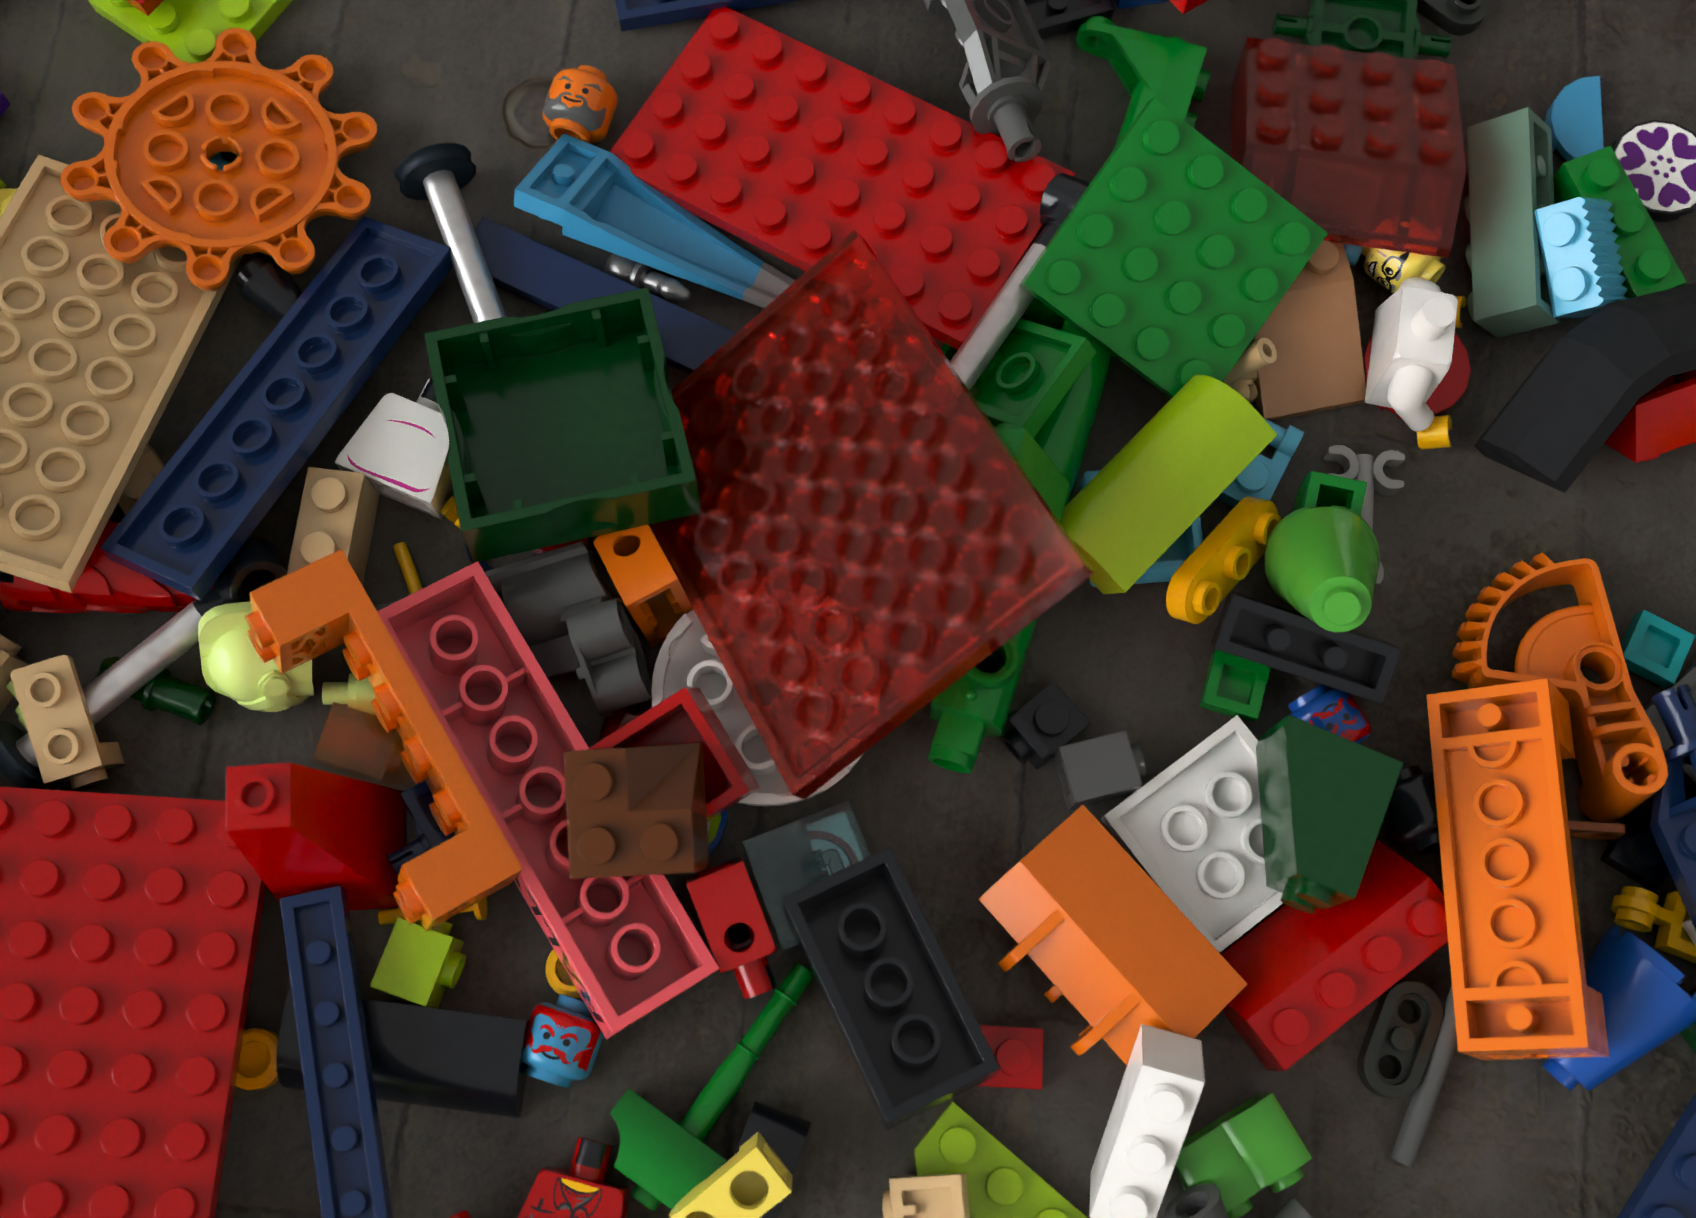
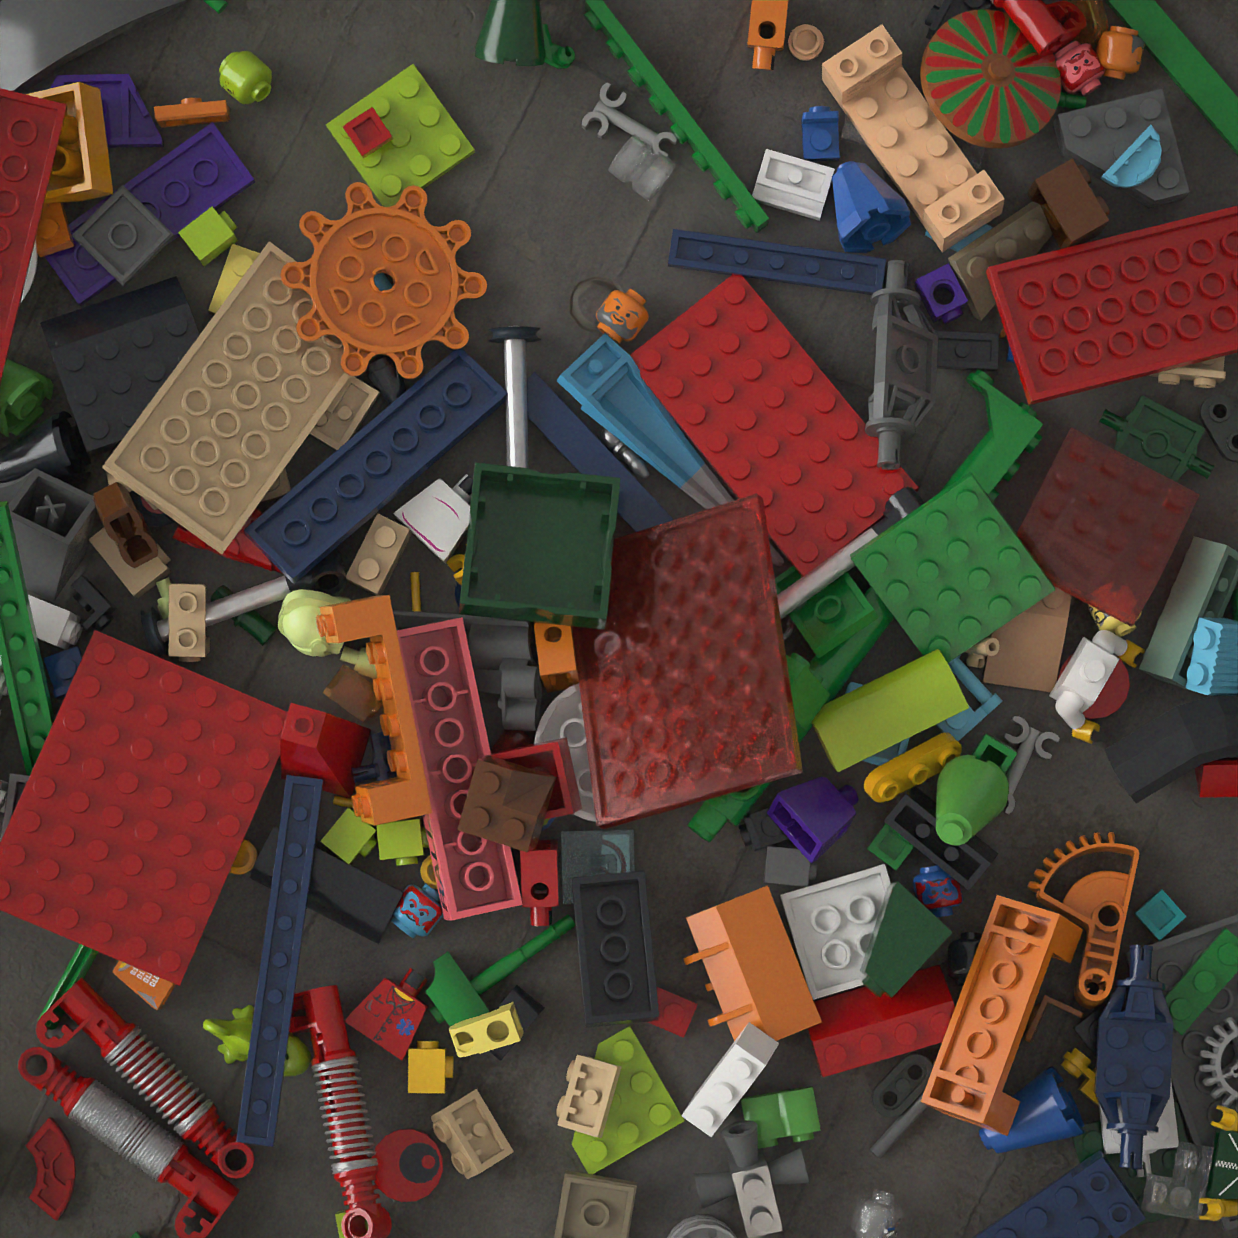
camera: 25 degrees right, 10 degrees up
none -> tan plate [309,376,380,451]
none -> lime brick [376,819,429,866]
none -> dark purple torso [767,777,859,864]

